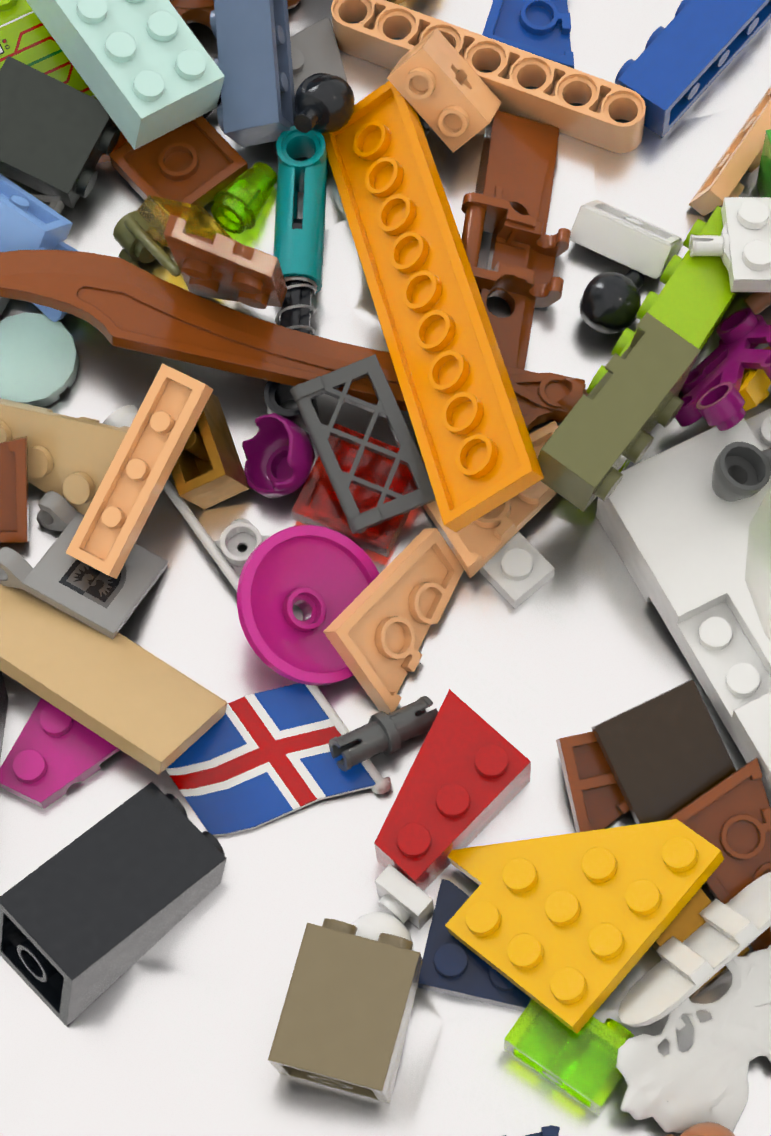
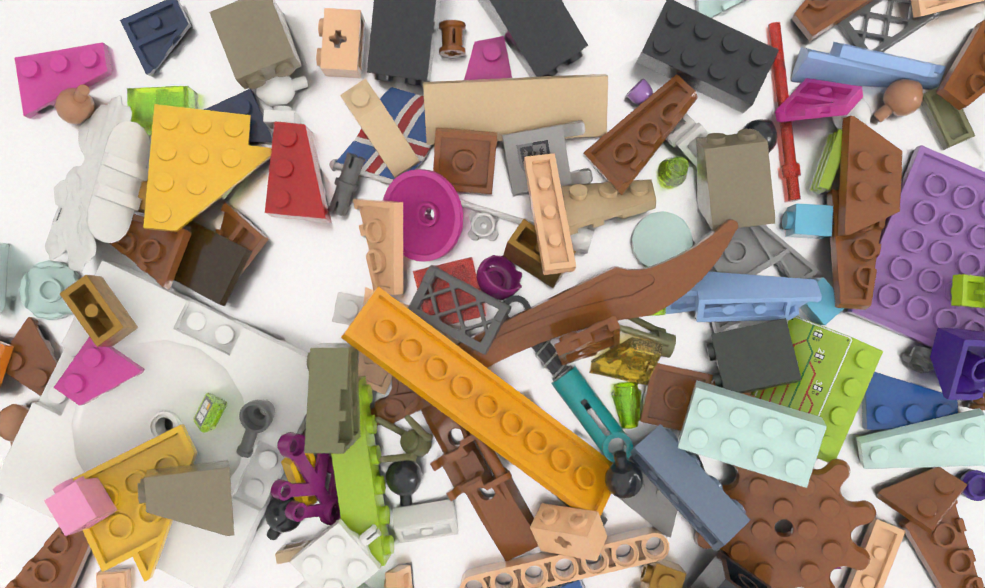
camera: 140 degrees right, 20 degrees up
none -> light nougat brick [316,8,365,78]
none -> tan slope [340,78,420,178]
none -> olive plant [375,415,433,462]
none -> dark orange plate [433,128,497,194]
none -> dark orange bush [439,20,466,57]

